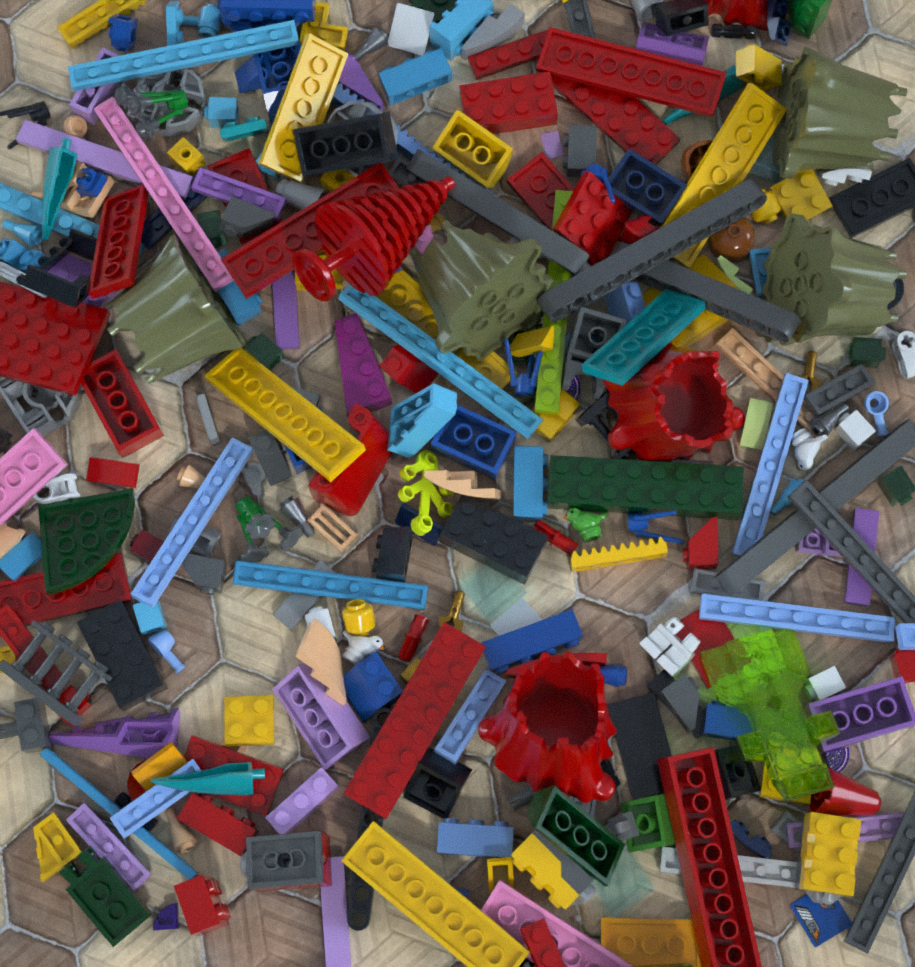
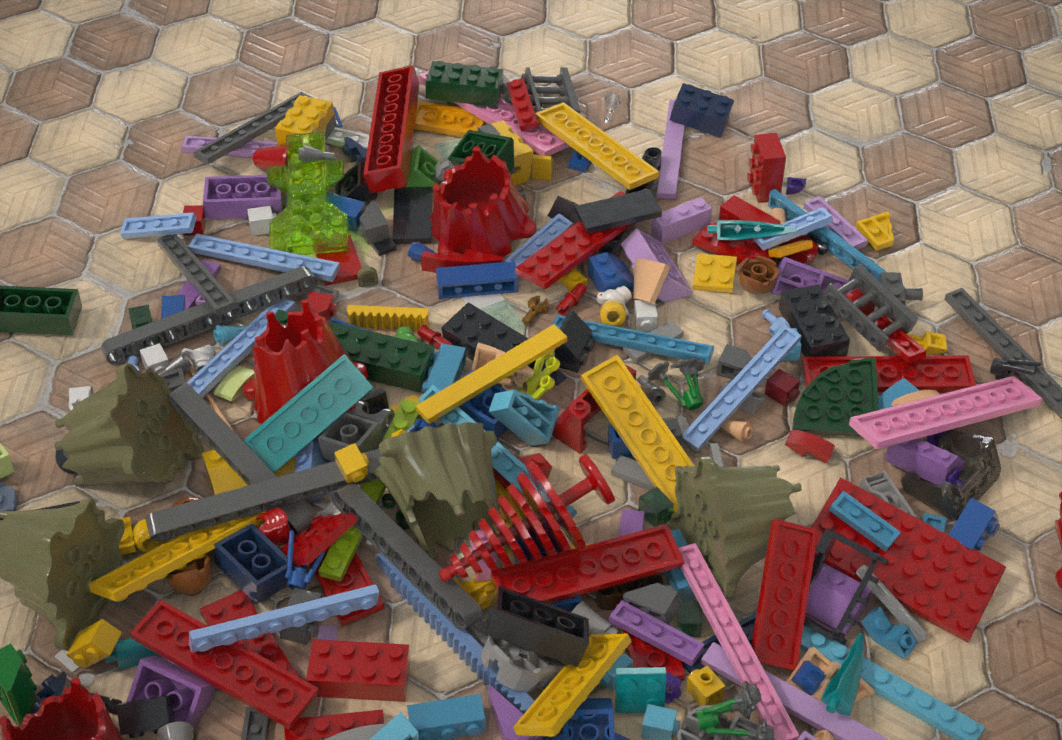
camera: 170 degrees left, 30 degrees down
medium azure cone [2,219,43,248] -> none
white piece [33,473,81,505] -> none
dark green tile [59,846,153,947] -> none
red brick [81,349,164,459] -> none
dark grey piece [240,831,332,892] -> none
magenta wedge [335,313,392,418] -> none
yellow slope [432,109,514,188] -> none
medium blue brick [437,818,514,858] -> none
white hips [639,617,701,676] -> none
yellowish green slope [716,255,753,295] -> none
dark azure plate [749,247,771,297] -> none
none -> blue sticker [161,295,185,319]
none -> light blue plate [189,584,379,652]
none -> flat silver cone [298,145,334,164]
none -> yellow brick [334,443,370,484]
none -> olive tile [357,266,379,287]
none -> yellow tile [416,324,567,424]
none -> black tile [575,189,662,234]
none -> dark purple plant [665,672,682,704]
none -> dark orange cylinder [738,256,779,295]
none -> dark azure plate [829,491,901,552]

